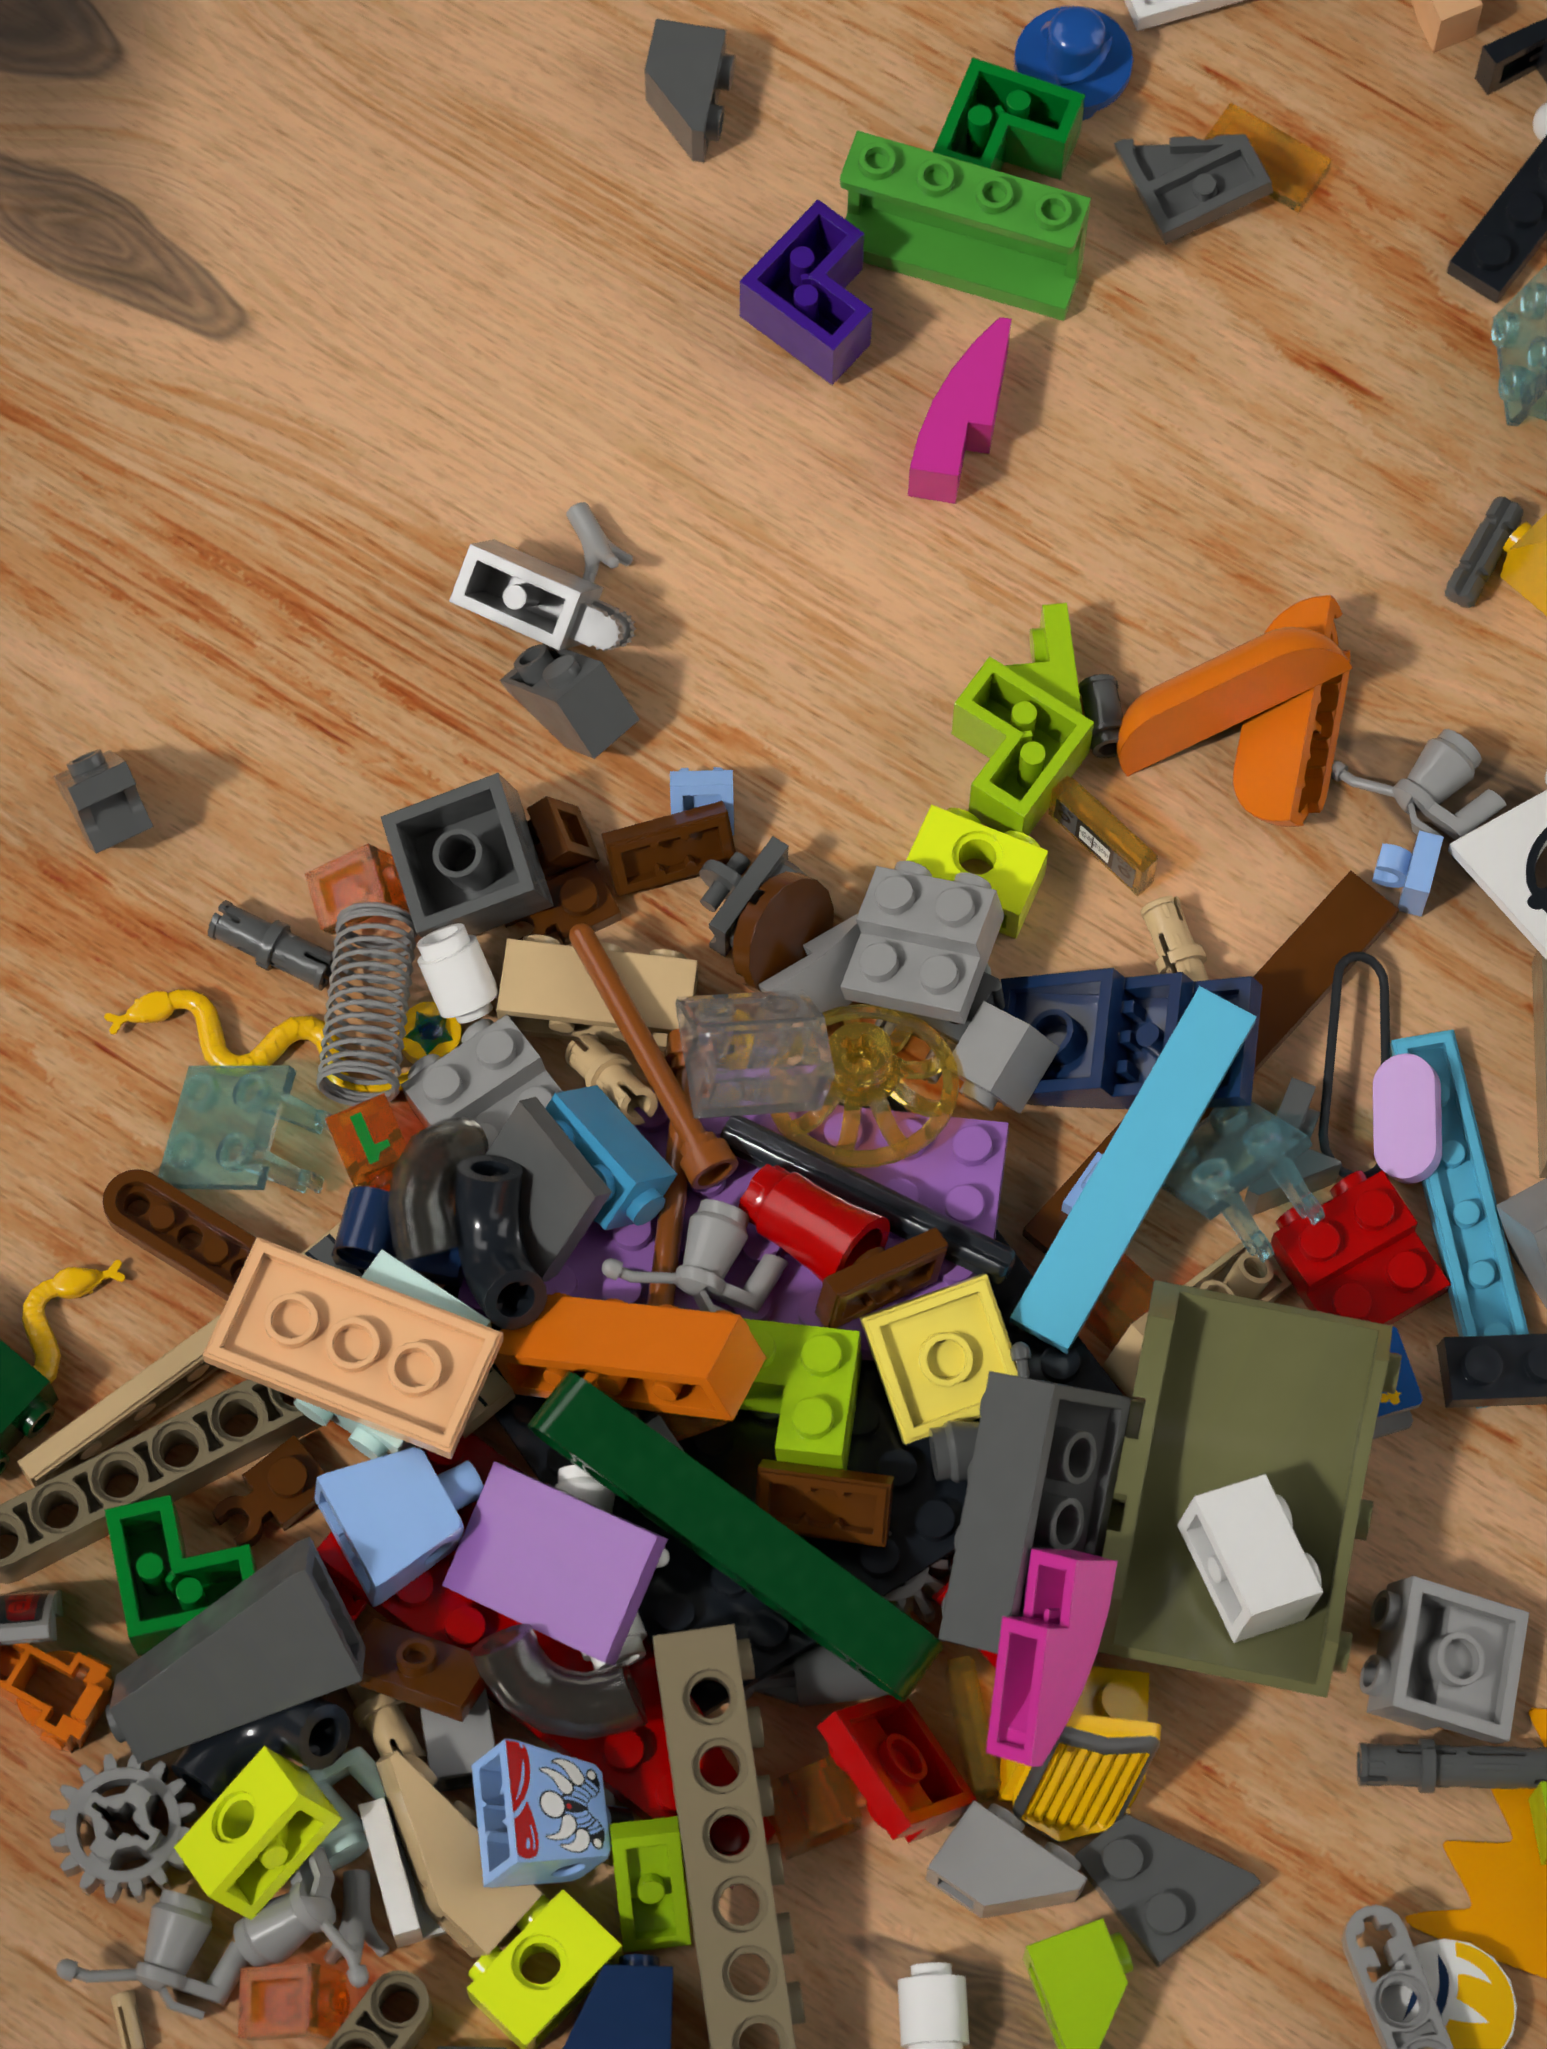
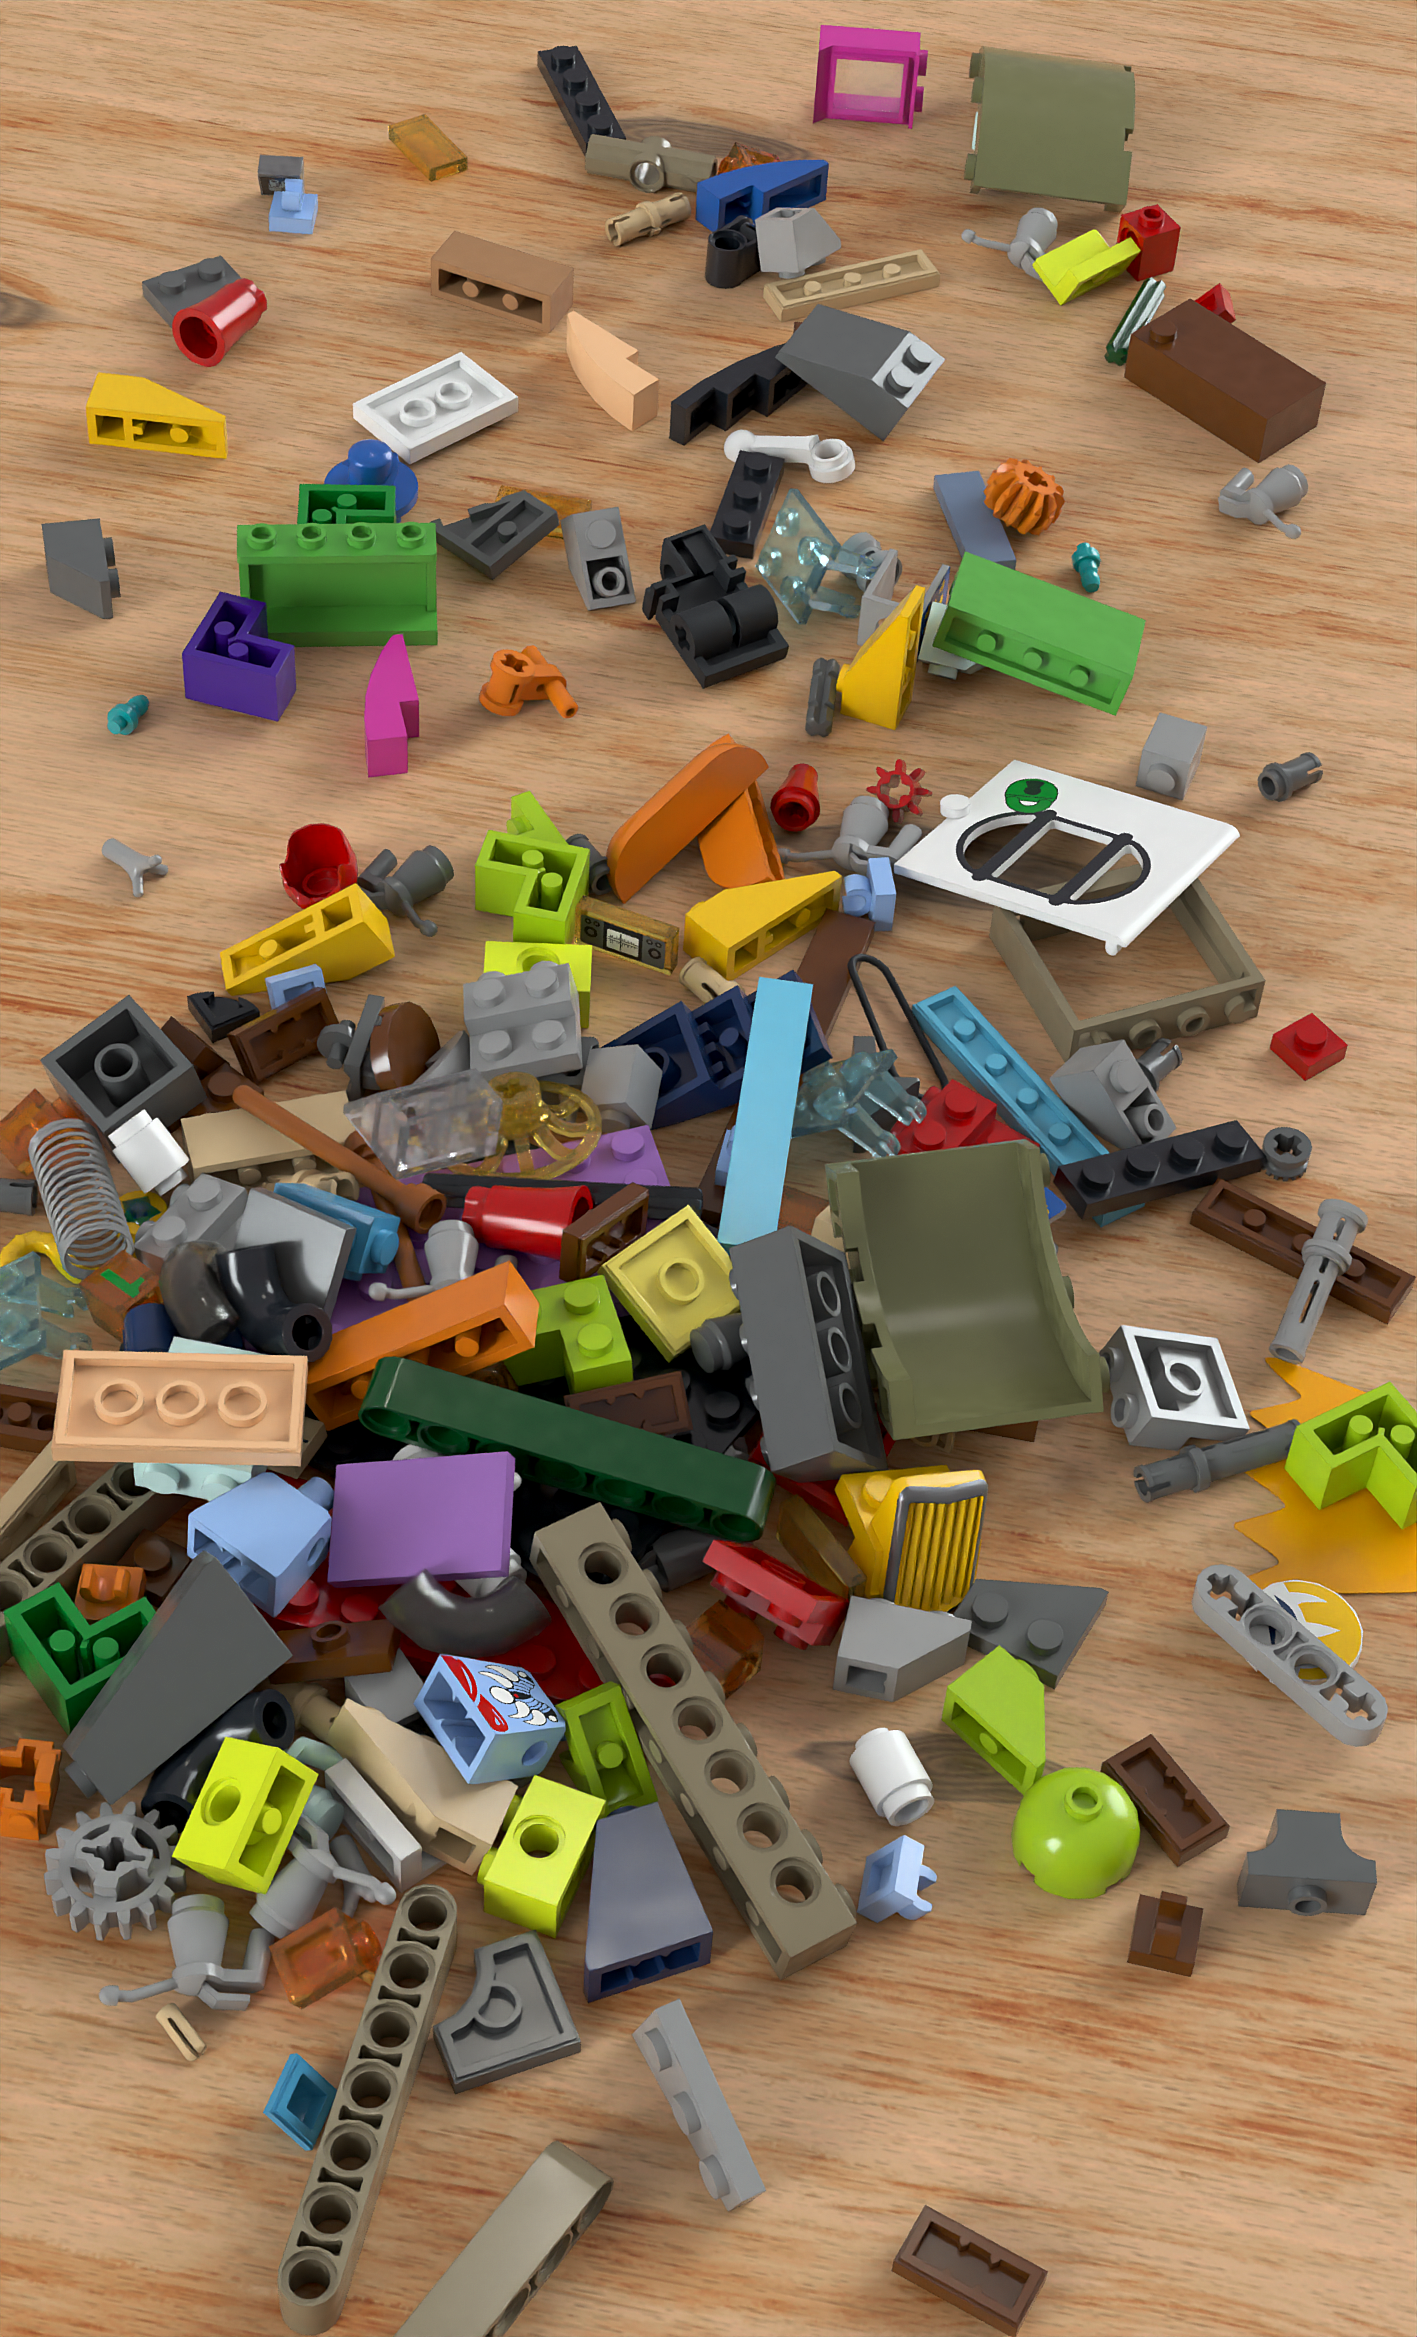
camera: 25 degrees left, 20 degrees down
light grey hinge [449,539,637,651] -> none
dark grey slope [500,643,640,759] -> none
dark pink slope [986,1548,1117,1767] -> none
white brick [1177,1474,1323,1643] -> none
lavender tile [1373,1053,1442,1184] -> none
none -> orange tile [74,1563,147,1625]
none -> teal piece [107,695,150,735]
none -> black tile [187,991,260,1043]
none -> yellow slope [220,883,395,996]
none -> red hair [279,823,359,909]
none -> dark grey piece [357,845,454,937]
none -> orange piece [479,645,578,719]
none -> light grey slope [560,507,636,611]
none -> black plate [642,524,789,689]
none -> yellow slope [683,871,842,981]
none -> red cone [770,763,820,832]
none -> red gear [866,759,932,824]

